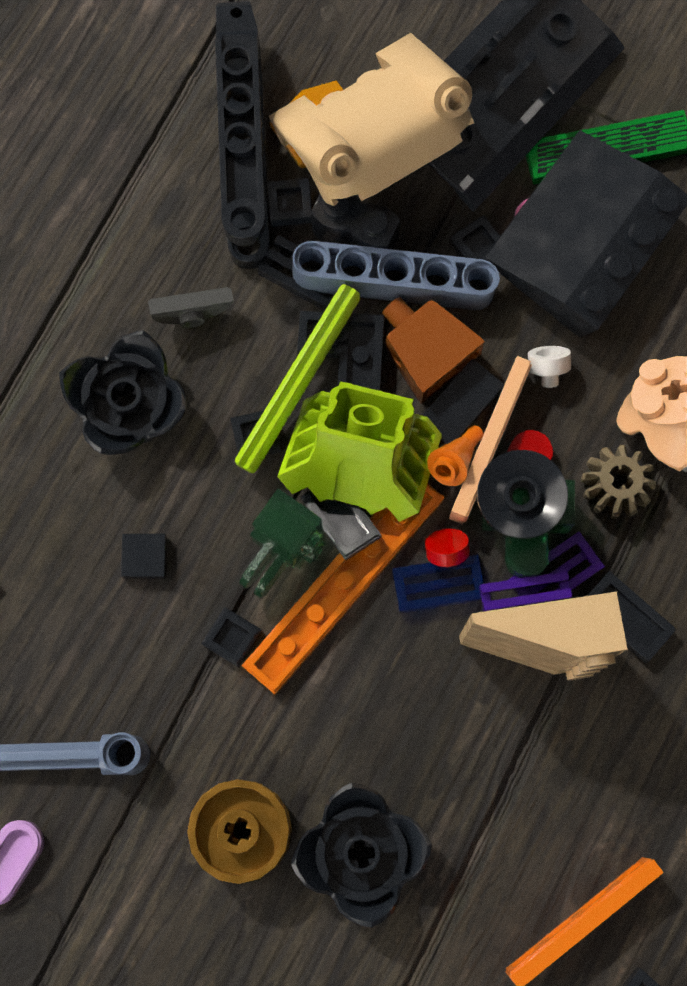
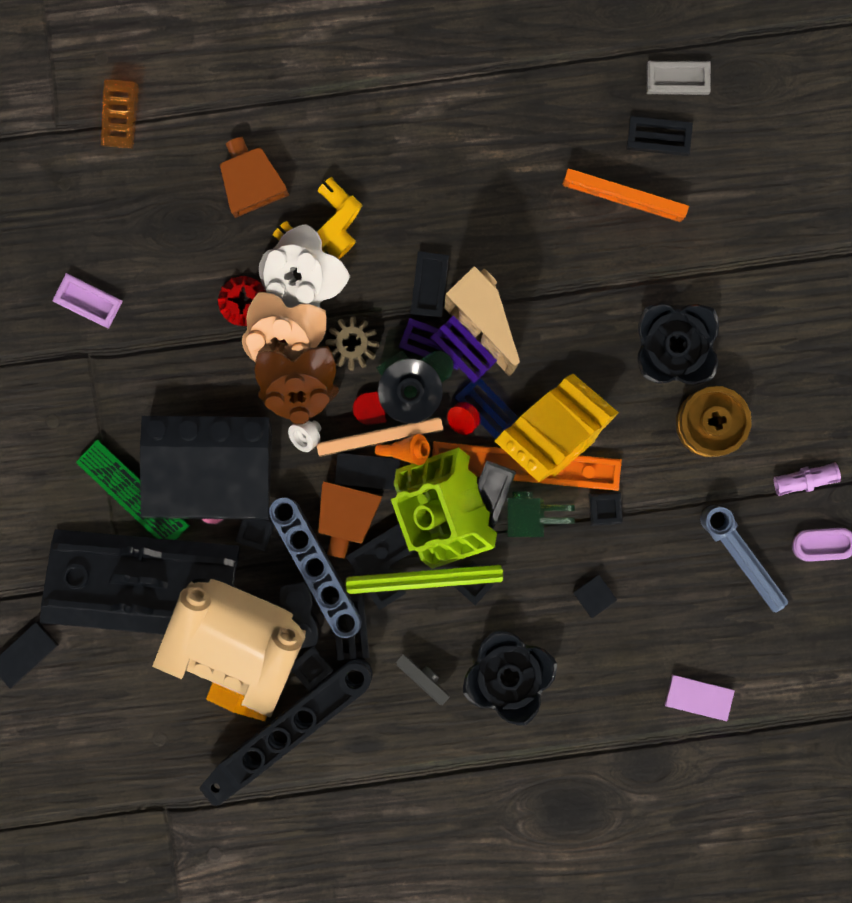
camera: 125 degrees left, 10 degrees up
none -> reddish brown brick [254,346,339,424]
none -> yellow slope [494,374,619,482]
none -> lavender pin [773,462,841,496]

